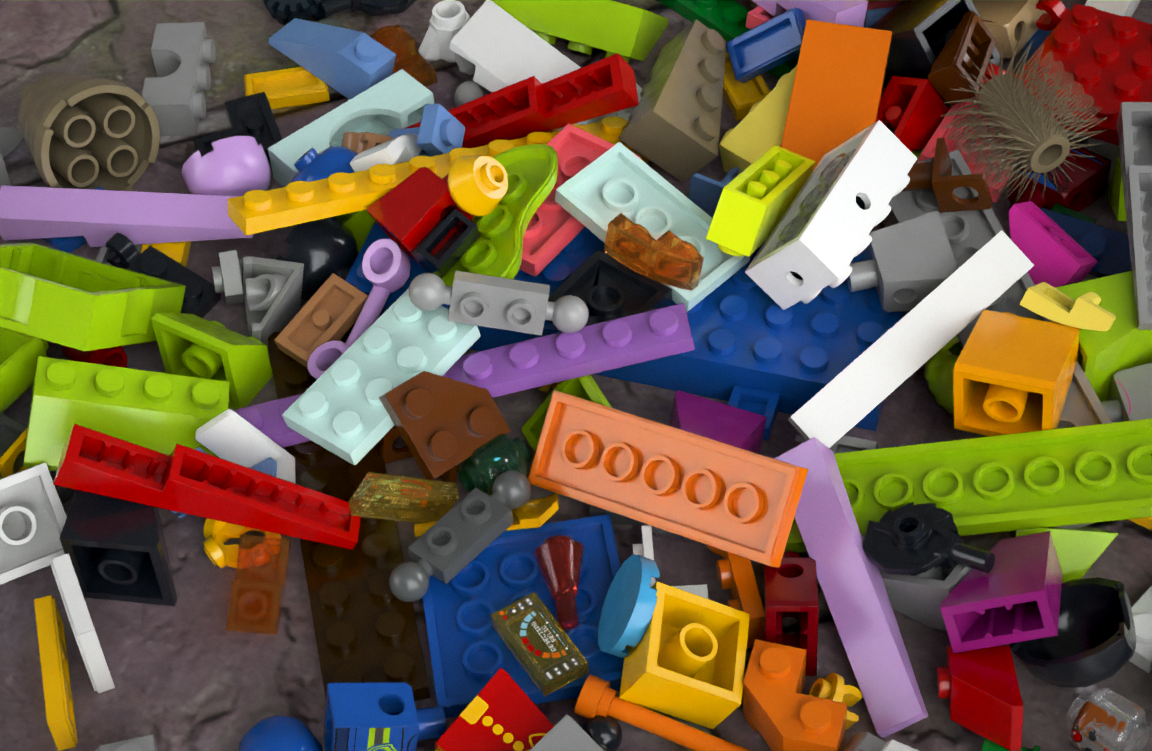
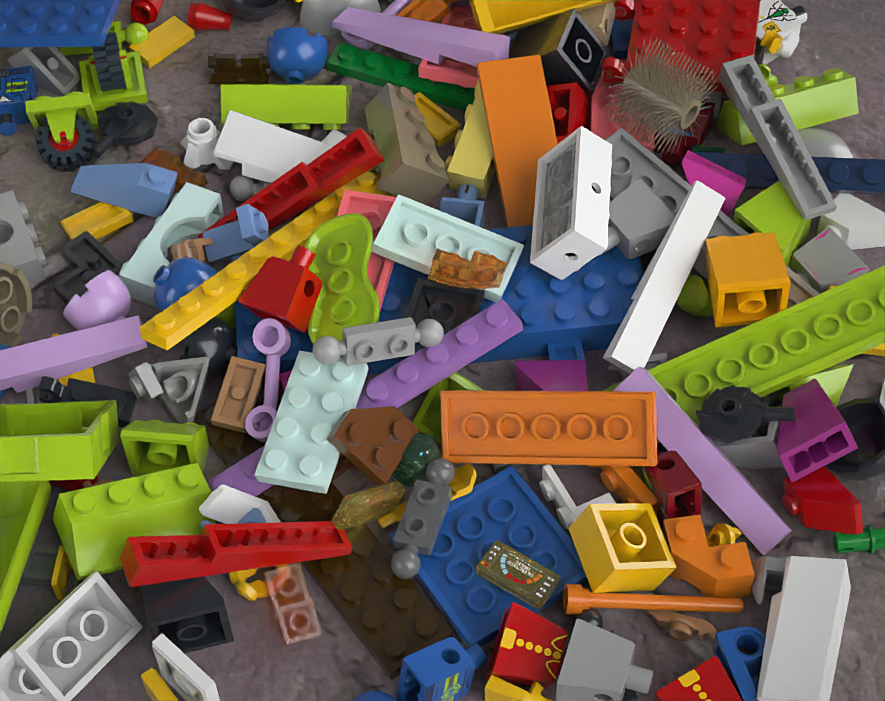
camera: 25 degrees left, 5 degrees up
white slope [350,134,422,172] -> none
black piece [411,209,480,279] -> none
yellow cone [448,156,508,217] -> none
clear red cone [534,535,584,630] -> none
dark azure tile [598,554,660,658] -> none
neon yellow brick [706,145,816,257] -> none
blue tile [726,7,806,83] -> none
reddish brown bracket [901,138,992,213] -> none
reddish brown slope [928,10,996,105] -> none
light yellow slope [1019,282,1116,331] -> none

